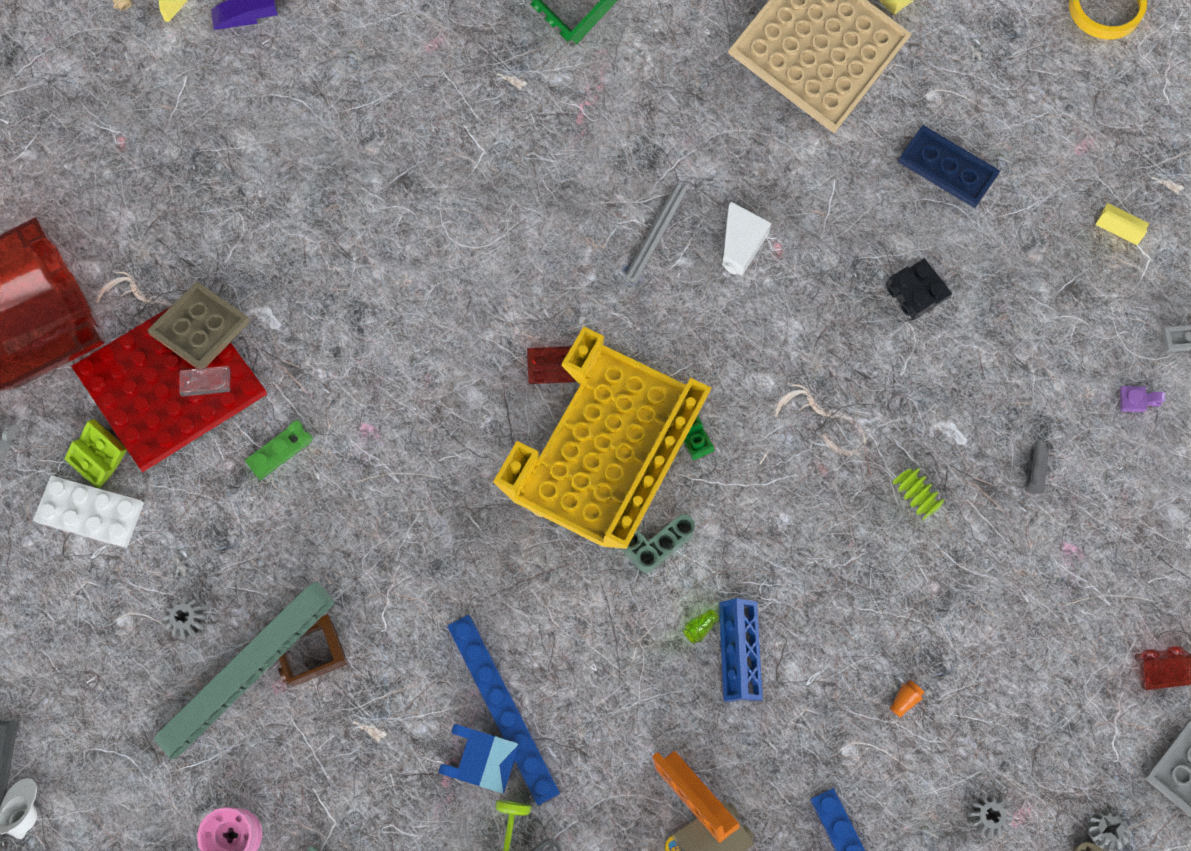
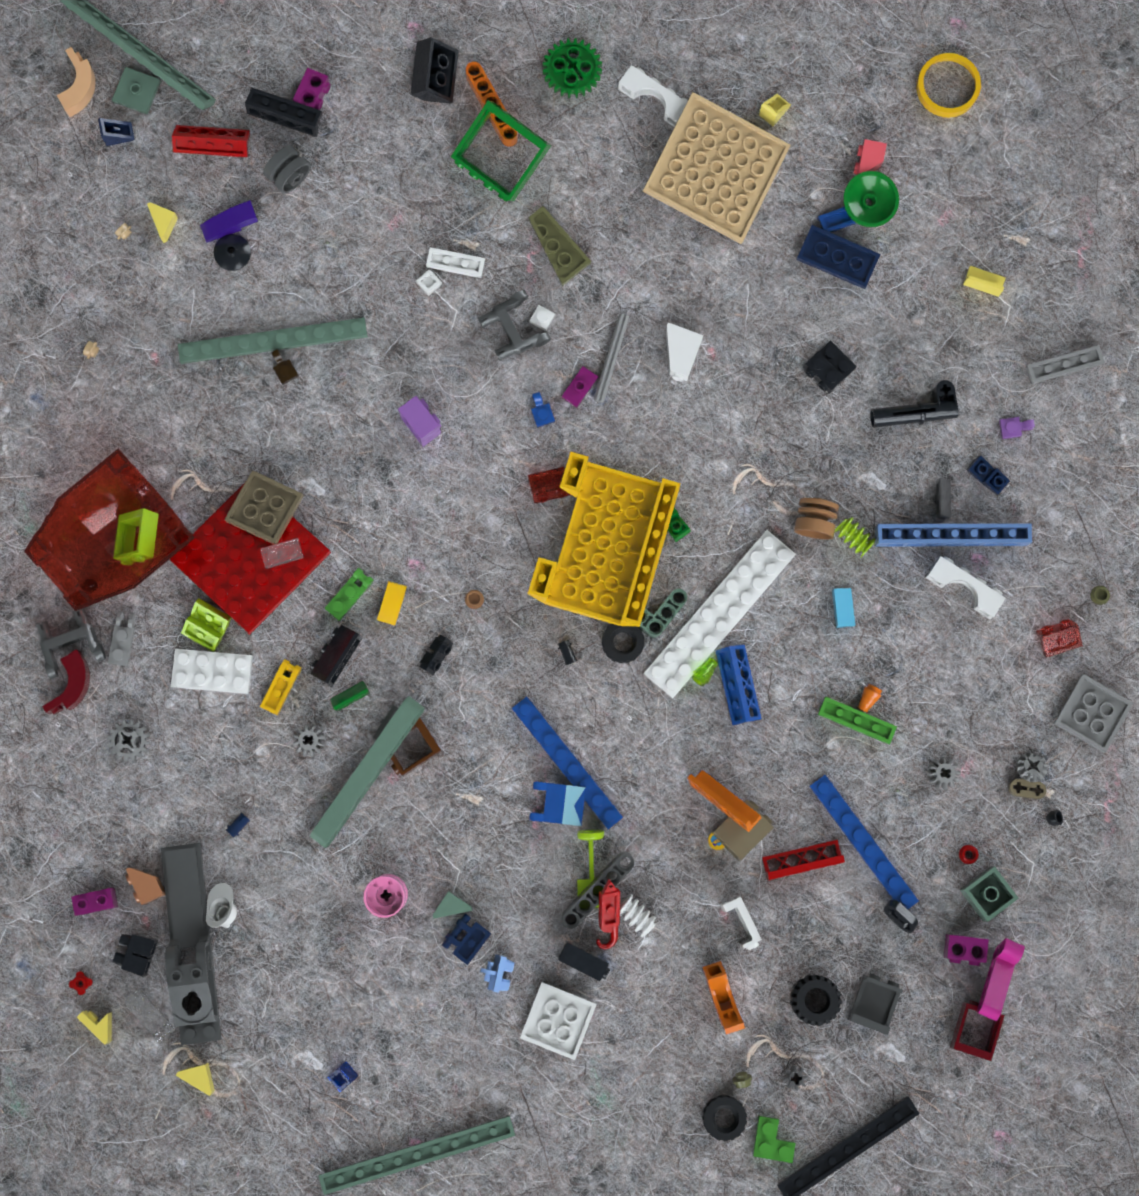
camera: 15 degrees left, 10 degrees up
none -> tan plate [83,341,99,359]
none -> lime window [113,508,159,565]
none -> sand green plate [178,317,368,364]
none -> black dish [213,234,251,271]
none -> dark blue pin [226,813,250,838]
none -> yellow plate [260,659,302,716]
none -> dark brown plate [271,349,299,385]
none -> black slope [310,625,362,687]
none -> green slope [330,681,370,712]
none -> yellow slope [377,581,407,625]
none -> medium lavender brick [398,396,441,447]
none -> white tile [416,269,442,296]
none -> black hinge [419,634,454,675]
none -> white plate [426,247,485,278]
none -> medium nougat plate [465,590,484,609]
none -> dark grey connector [478,290,551,361]
none -> olive wing [529,206,591,287]
none -> white plate [530,305,555,331]
none -> blue plate [531,392,555,428]
none -> black pin [558,640,577,665]
none -> magenta plate [561,366,598,408]
none -> black tyre [602,624,644,664]
none -> white plate [644,530,796,699]
none -> medium nougat wheel [794,498,839,540]
none -> bright green plate [817,696,897,745]
none -> blue tile [818,207,857,233]
none -> medium azure slope [832,588,855,628]
none -> green dish [843,171,899,228]
none -> coral slope [853,139,887,175]
none -> black piece [870,380,958,428]
none -> medium blue brick [875,523,1032,547]
none -> white arch [925,556,1006,619]
none -> dark blue slope [966,455,1010,495]

